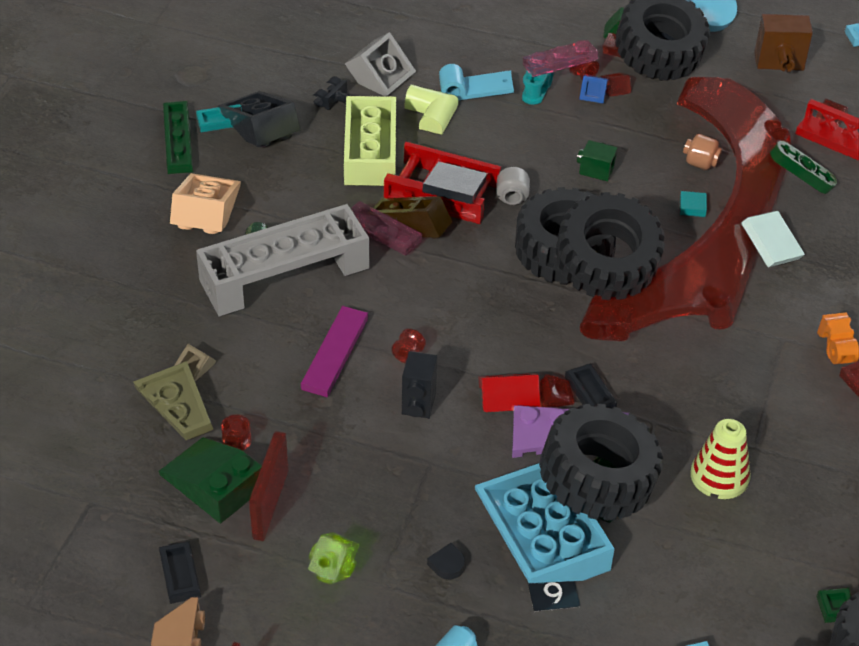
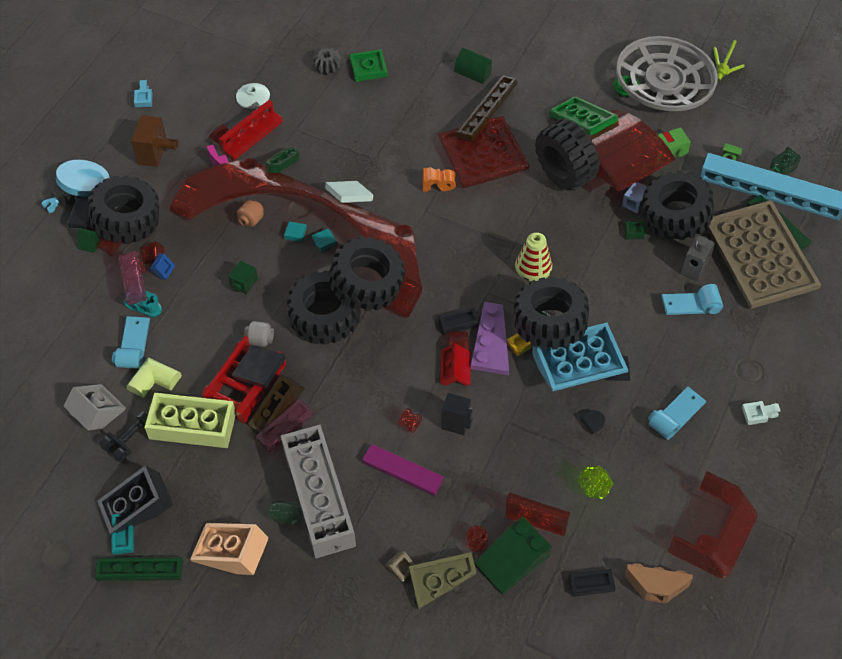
camera: 80 degrees left, 10 degrees up
none -> dark pink slope [206,145,233,179]
none -> teal tile [312,229,337,252]

